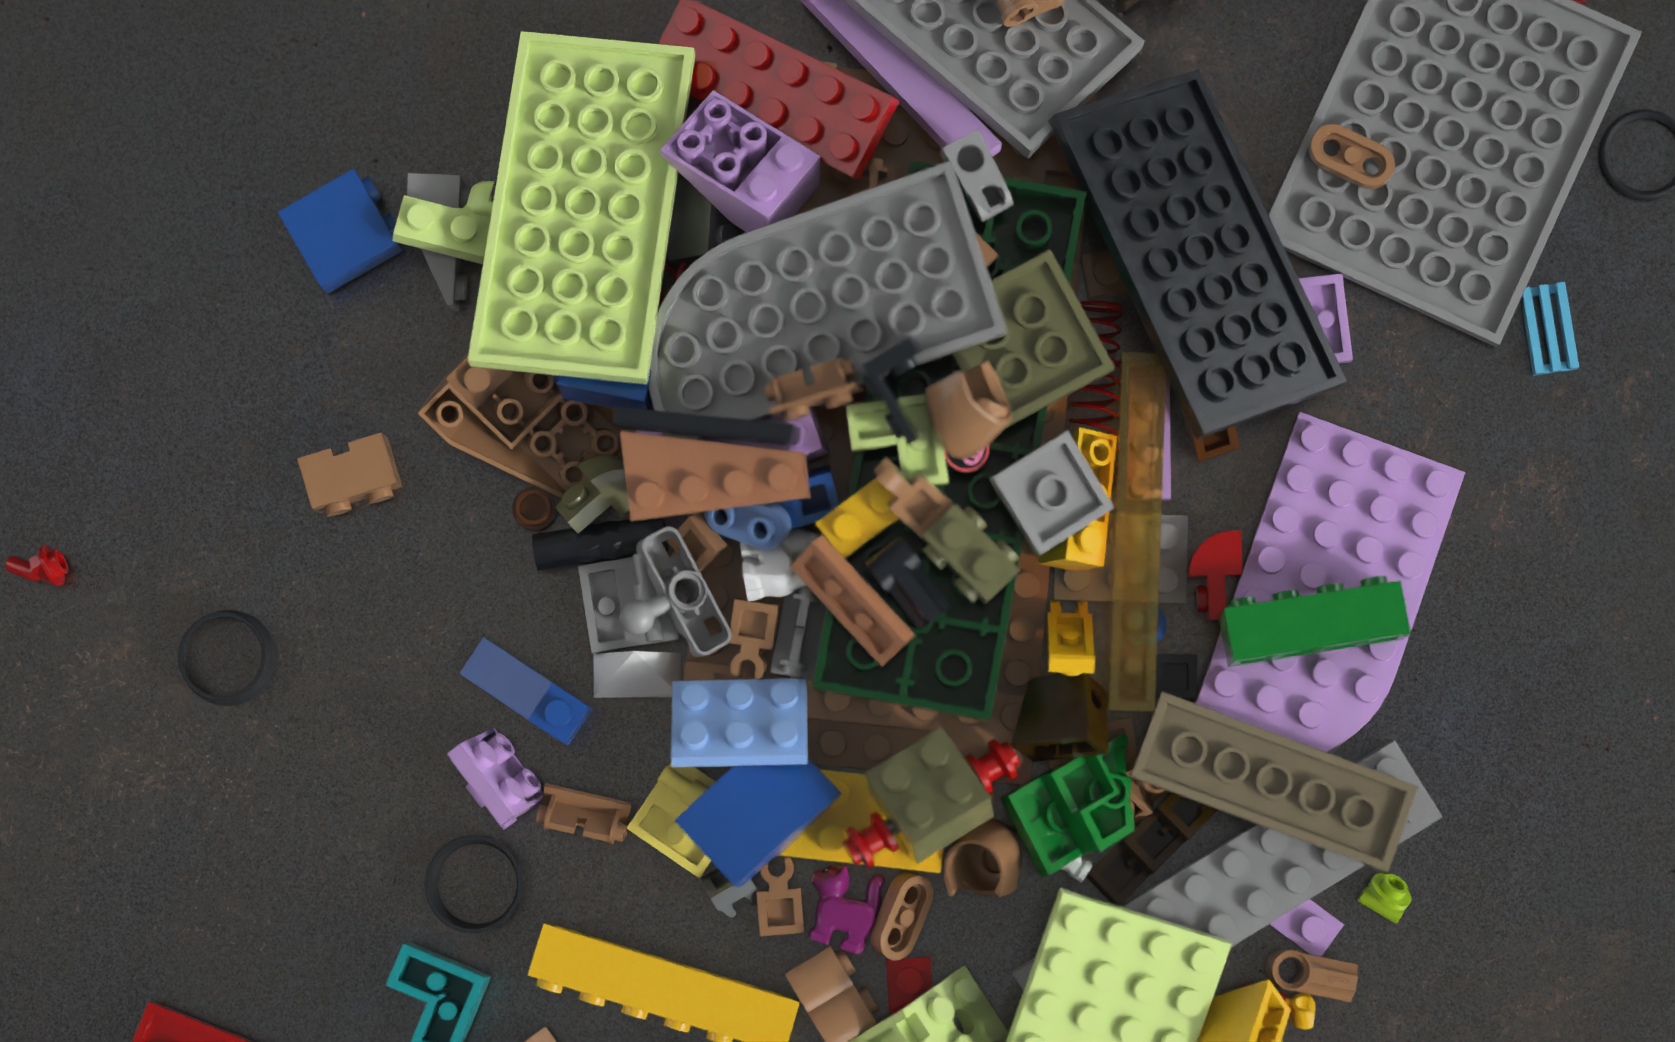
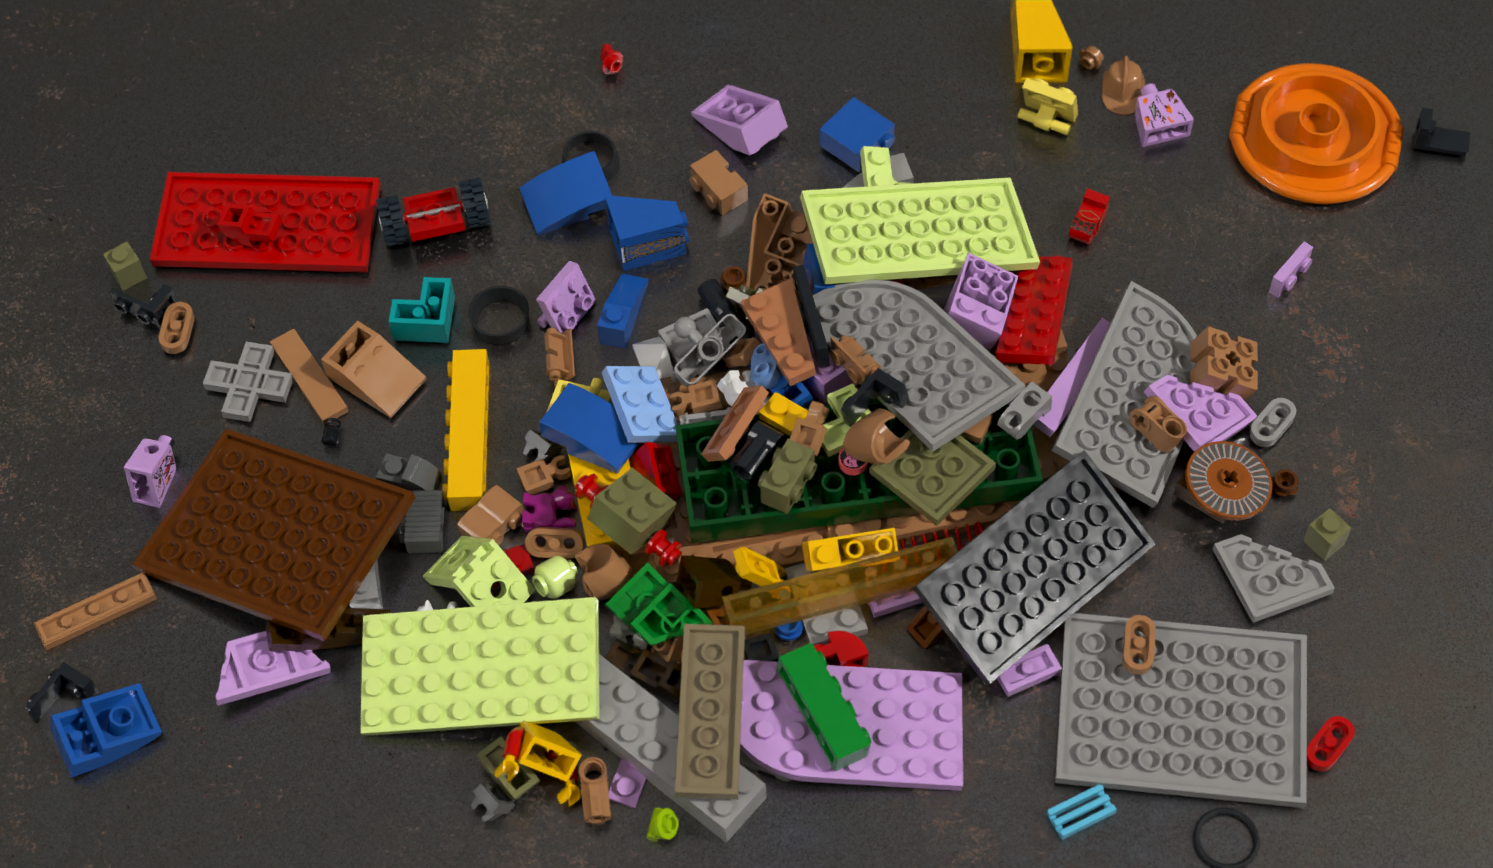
camera: 65 degrees right, 25 degrees down
light grey plate [989,431,1115,556] -> none
none -> plate [376,177,491,247]
none -> blue slope [519,151,612,236]
none -> yellowish green head [532,555,578,599]
none -> blue slope [605,196,689,271]
none -> red panel [629,441,682,501]
none -> lavender slope [691,85,788,155]

